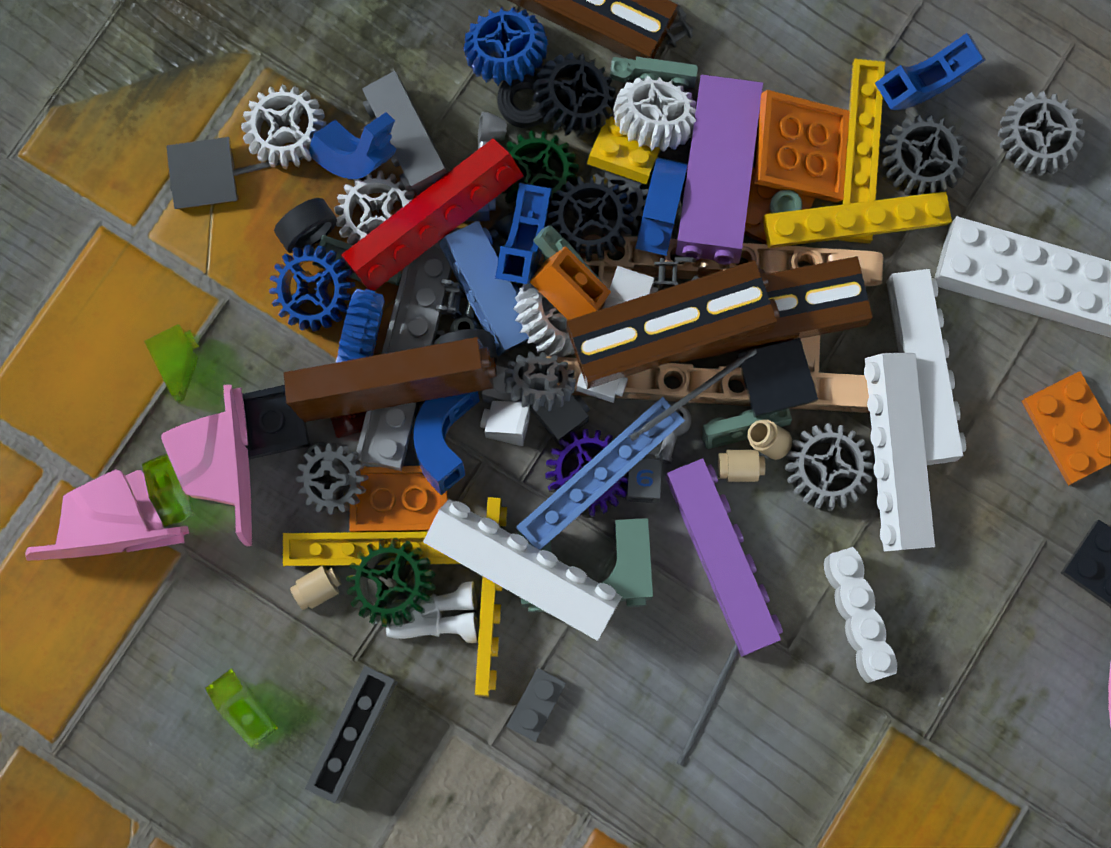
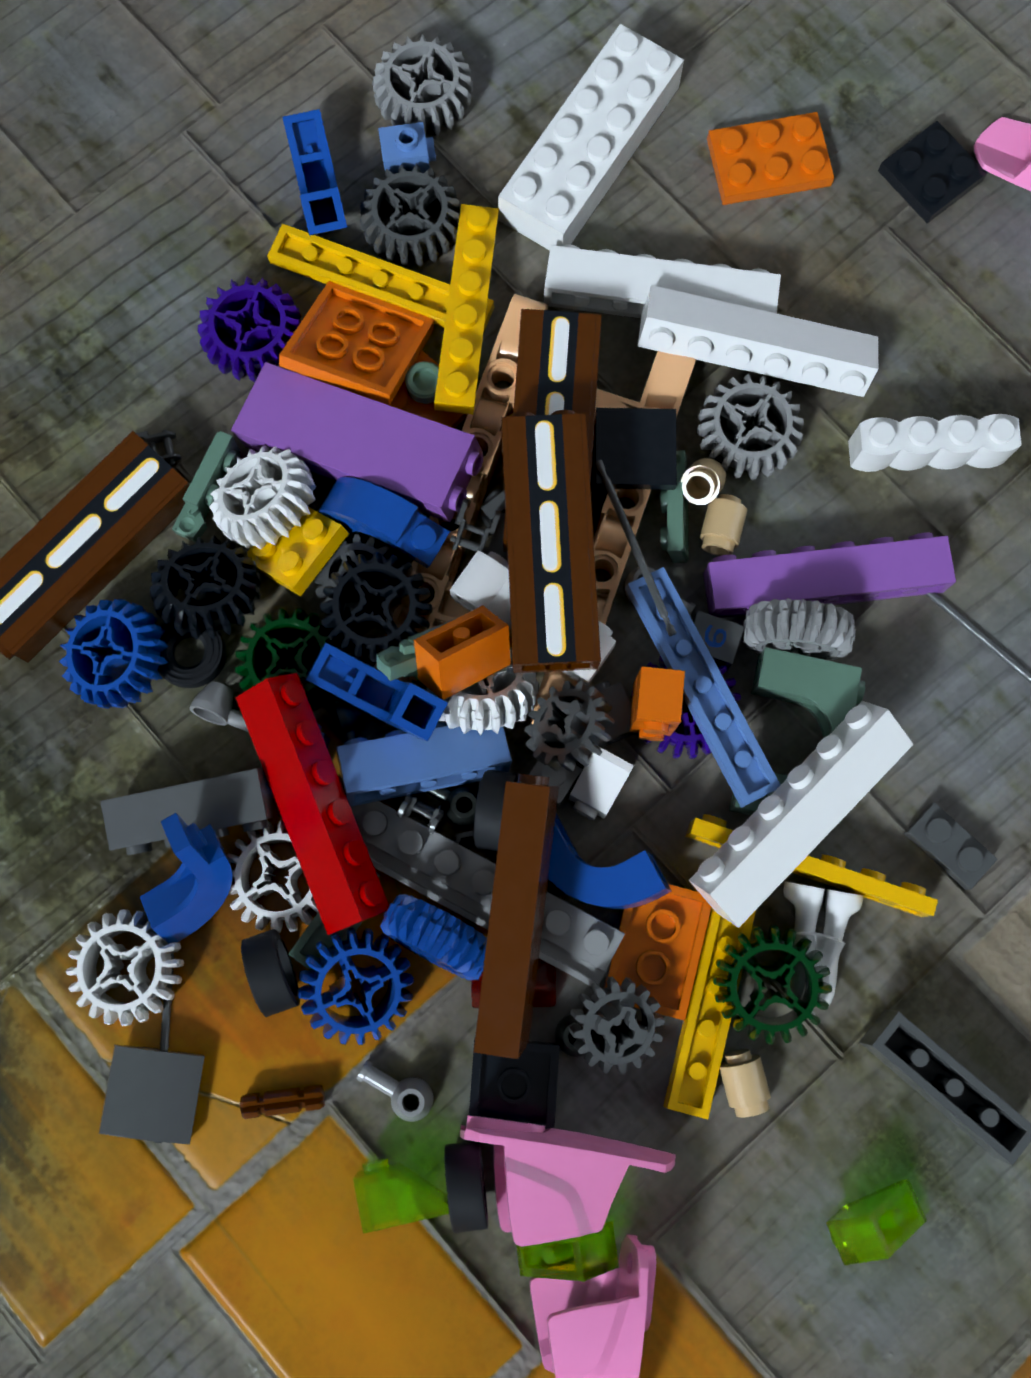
camera: 75 degrees left, 0 degrees up
none -> dark purple gear [197,277,301,382]
none -> reddish brown axle [240,1085,325,1119]
none -> light grey bar [356,1060,434,1122]
none -> medium blue brick [378,122,436,174]
none -> black tyre [444,1141,488,1233]
none -> orange brick [629,666,685,741]
none -> light grey gear [743,598,856,660]

